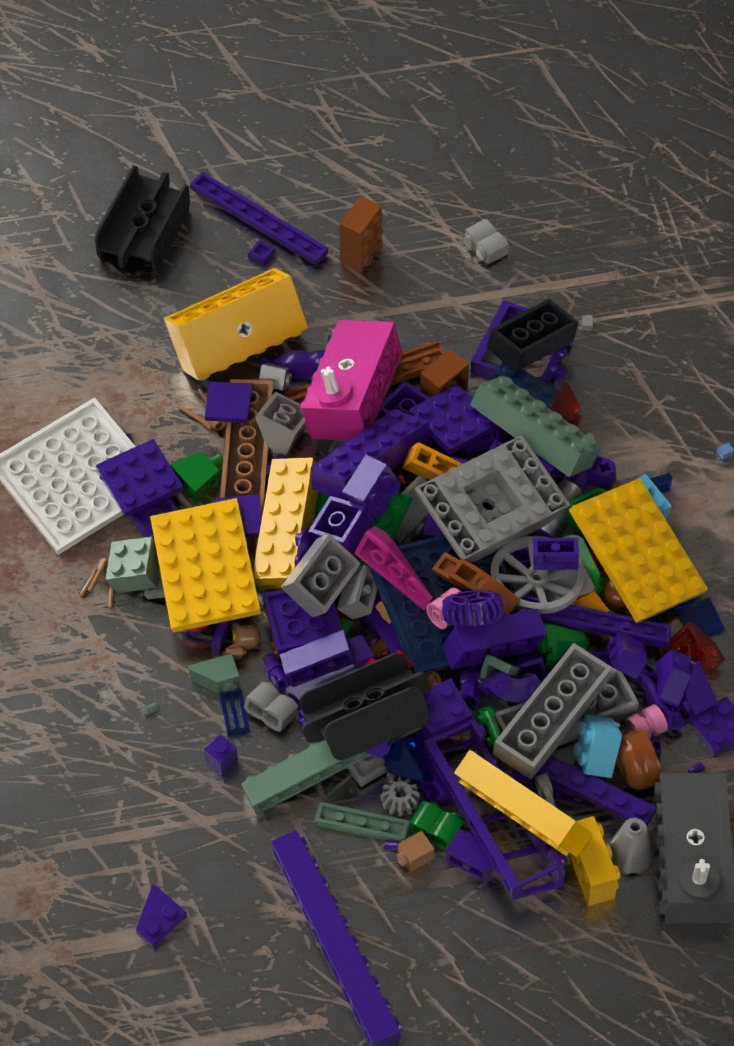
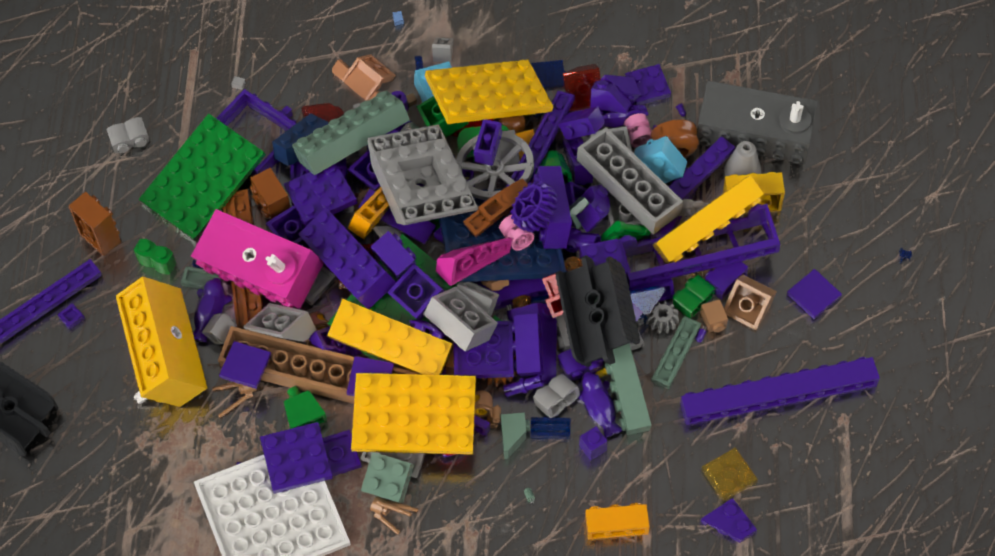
camera: 75 degrees left, 5 degrees up
black brick [486,299,579,372] -> none
none -> green brick [133,239,177,275]
none -> green plate [139,113,266,241]
none -> nougat plate [332,54,396,101]
none -> light grey slope [432,37,454,63]
none -> dark purple animal [577,372,622,438]
none -> light orange brick [585,503,649,540]
none -> clear yellow plate [701,447,758,502]
none -> medium nougat slope [724,275,777,330]
none -> dark purple tile [787,269,842,320]

